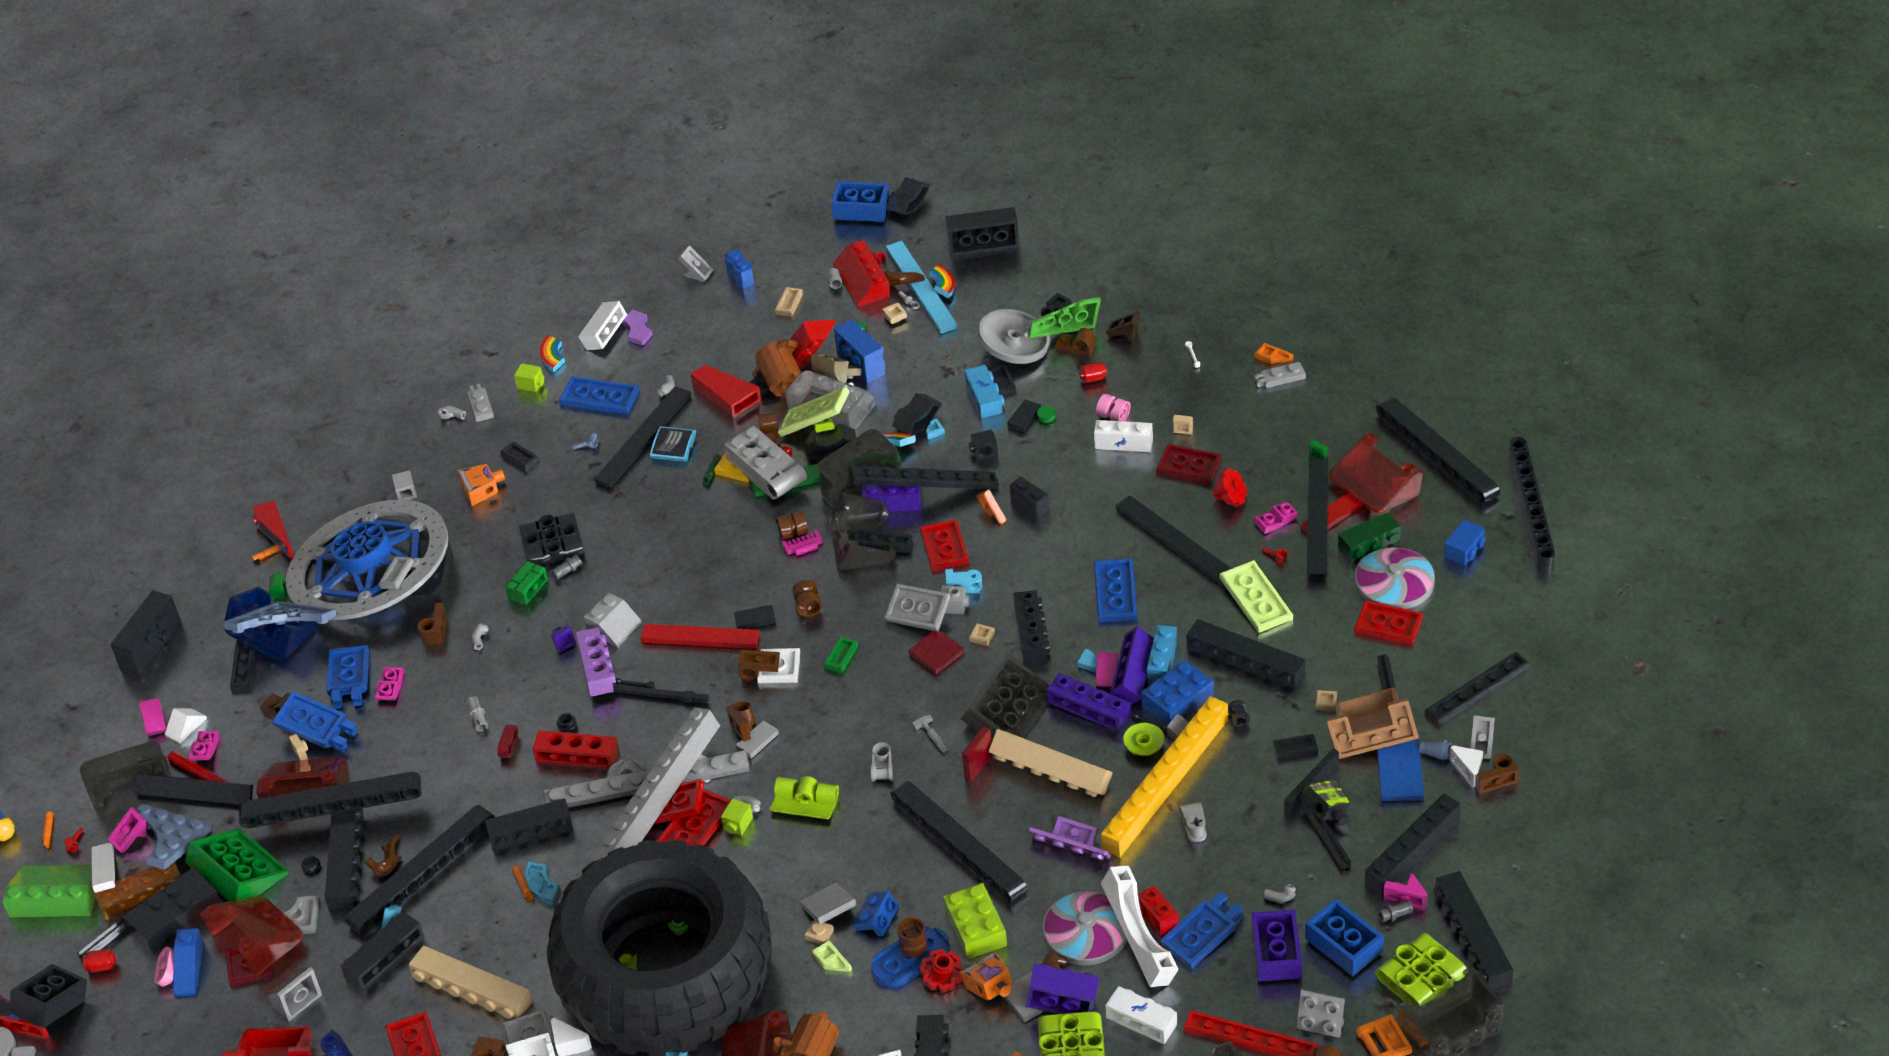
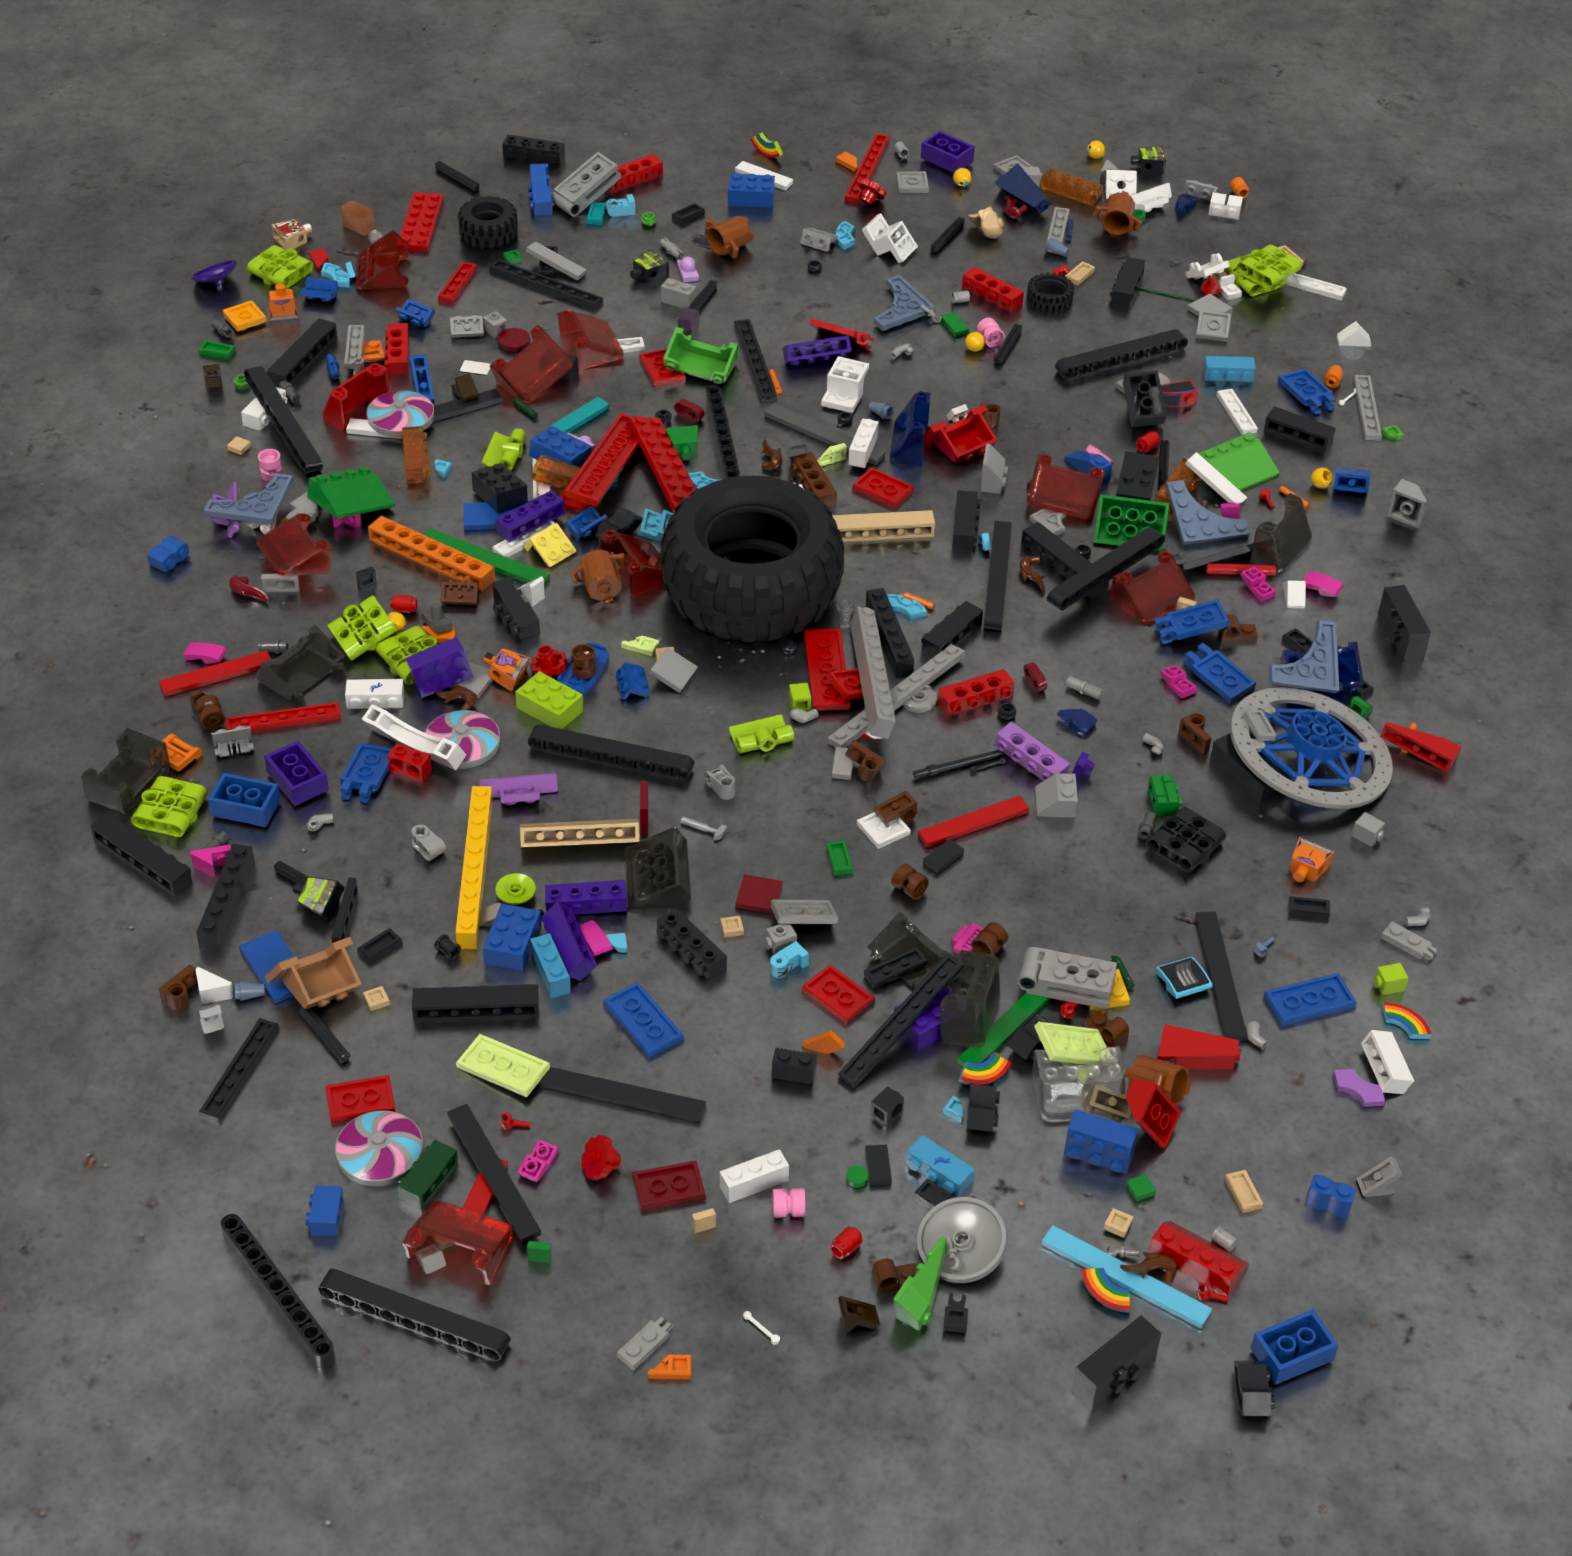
camera: 140 degrees right, 0 degrees up
none -> black brick [865,588,915,678]
none -> clear blue slope [1057,709,1098,734]

